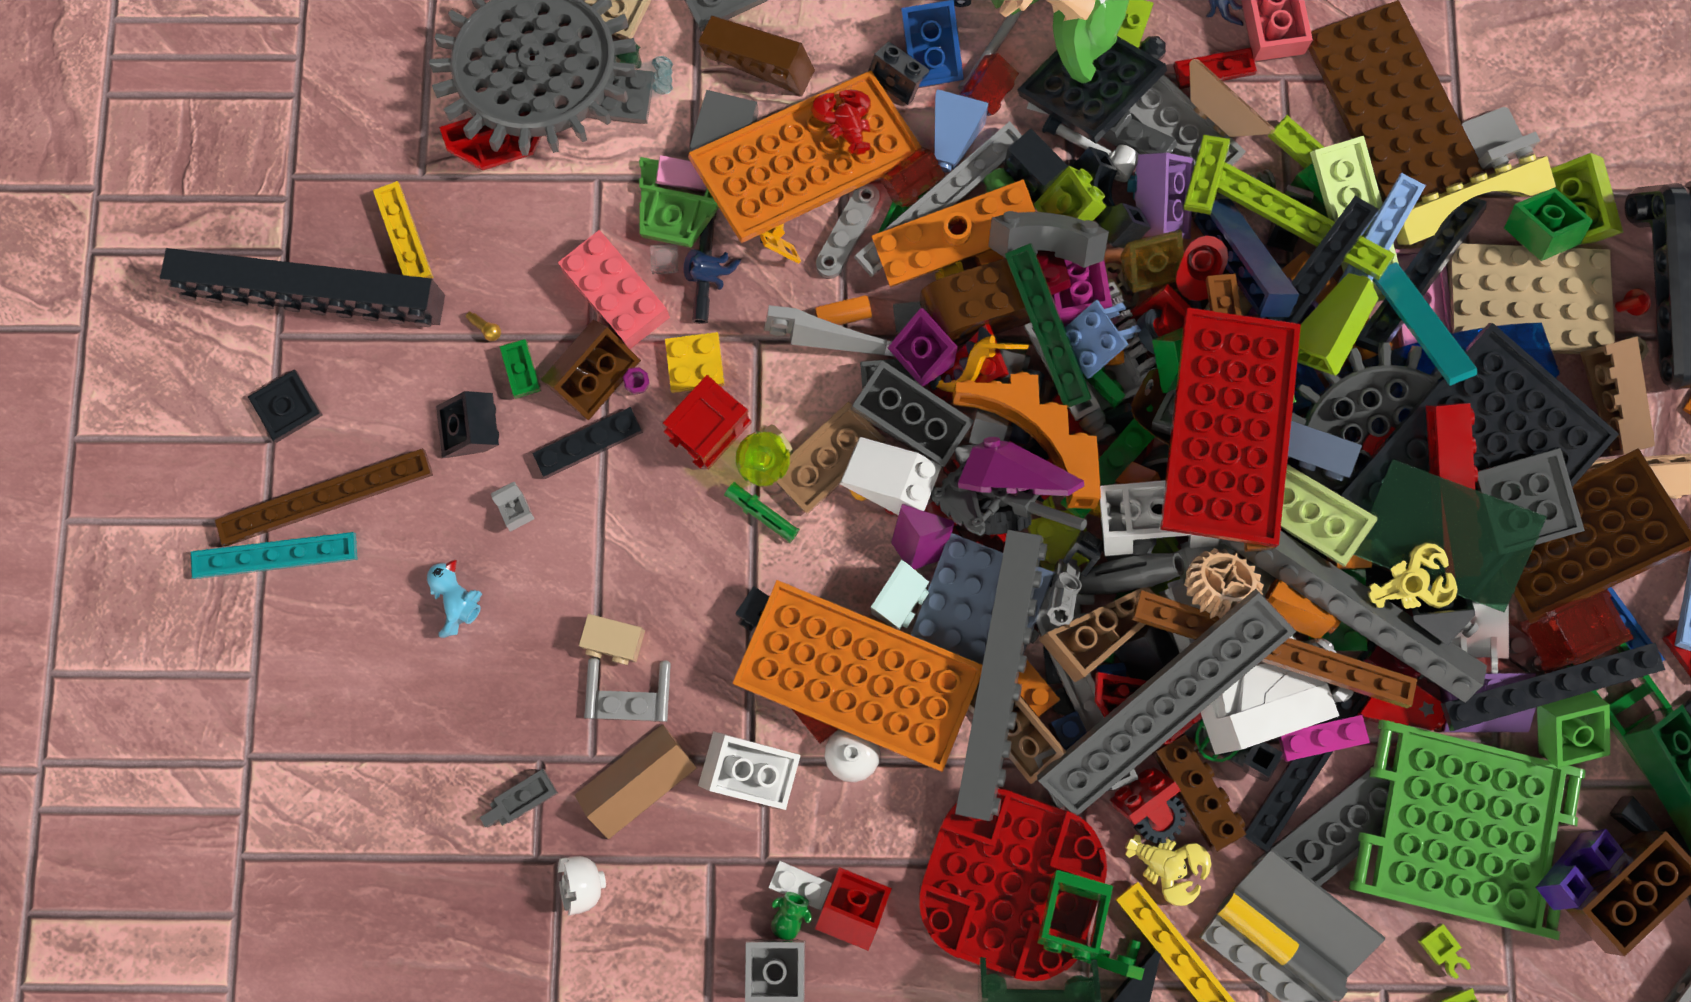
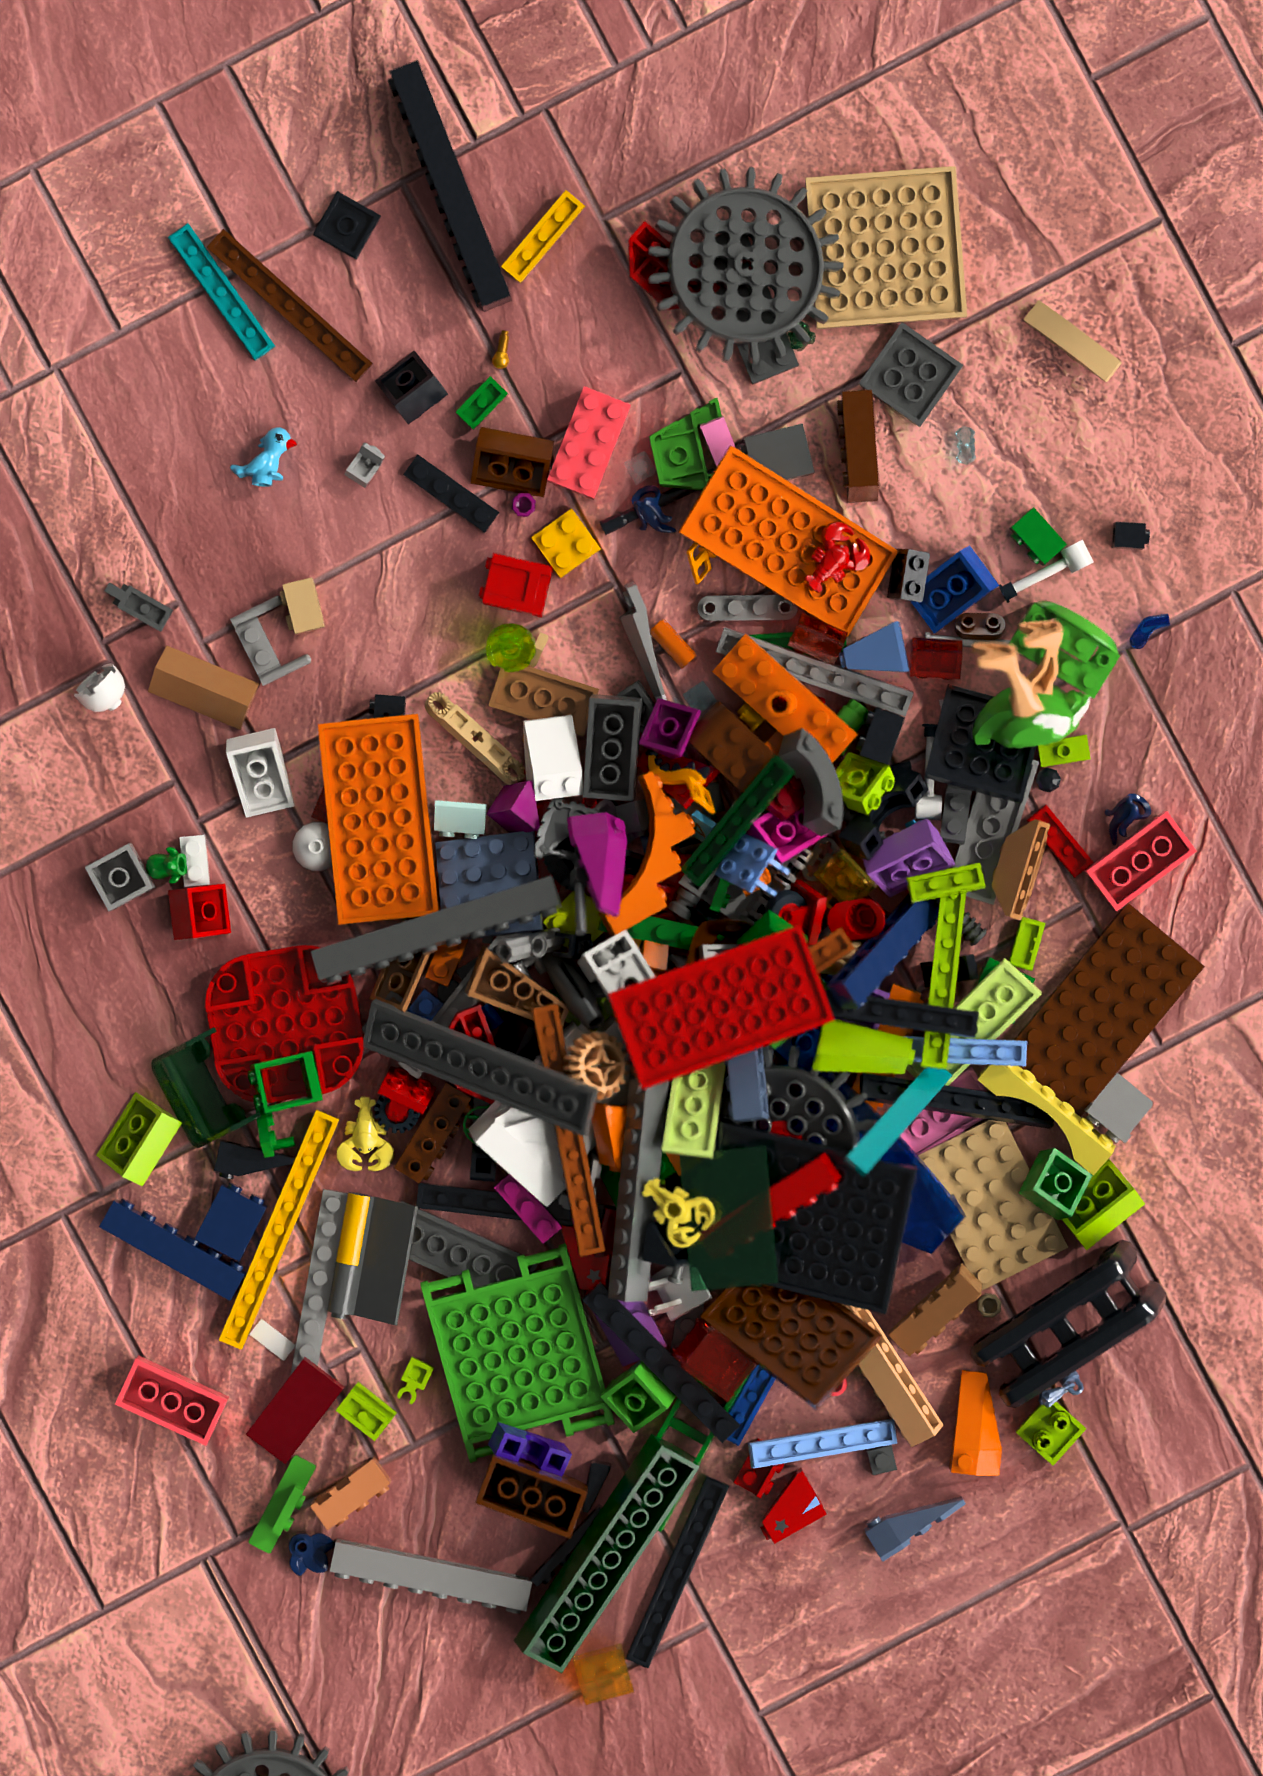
camera: 55 degrees right, 10 degrees up
clear light blue piece [651,56,673,95] -> none
green pin [724,482,800,544] -> none
dark grey plate [1476,448,1585,555] -> none
red plate [1615,288,1651,316] -> none
none -> tan piece [425,692,525,785]
none -> medium azure tile [691,810,716,842]
none -> reddish brown plate [955,613,1006,640]

